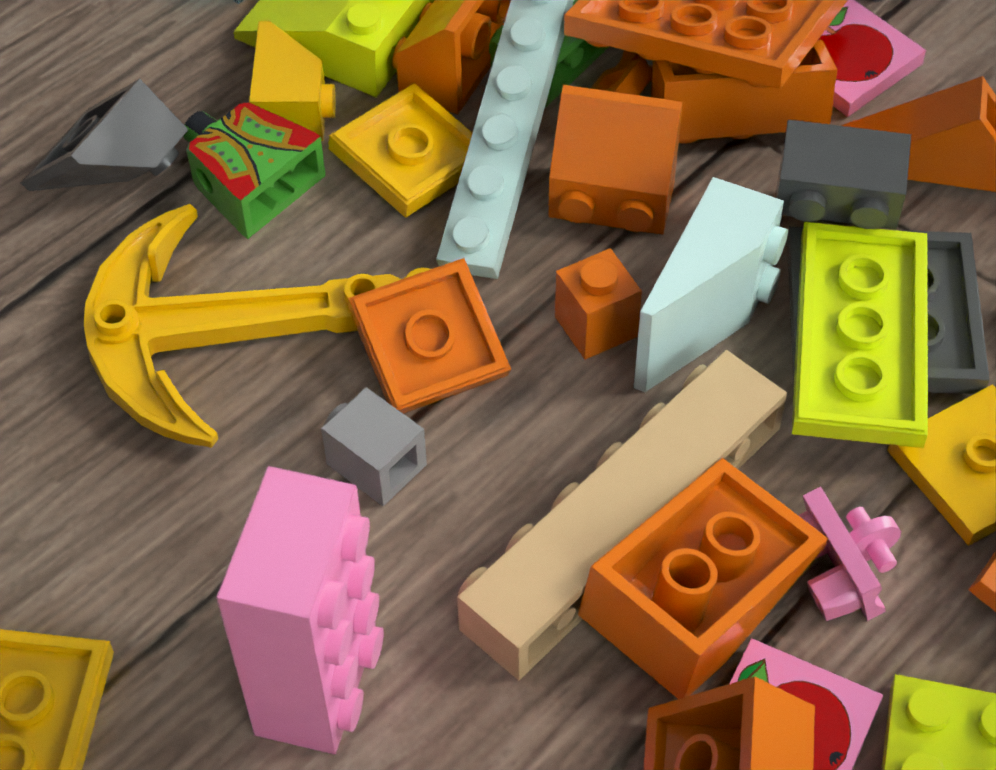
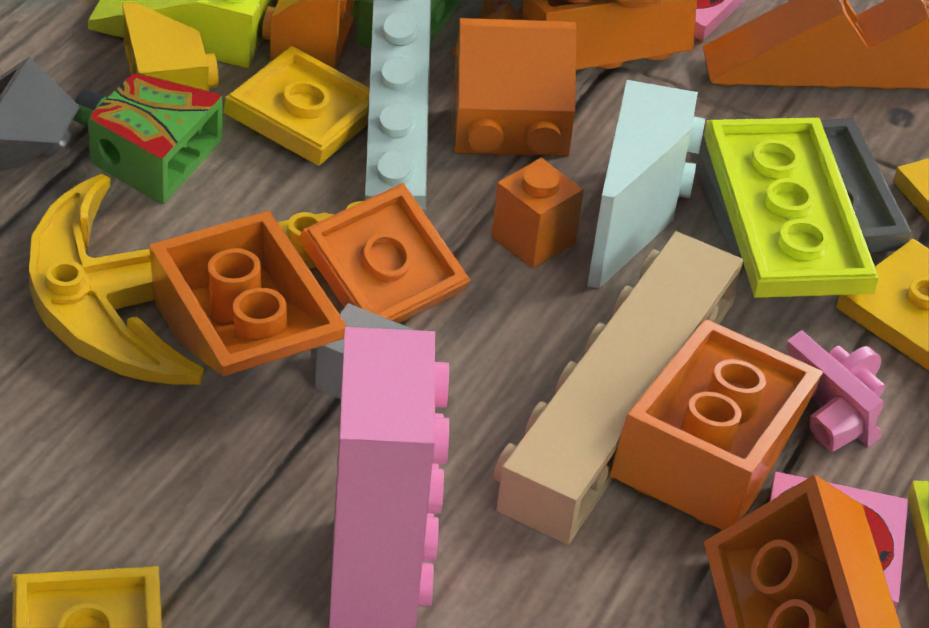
camera: 20 degrees left, 10 degrees down
dark grey slope [775,120,911,230] -> none
none -> orange slope [149,210,348,377]

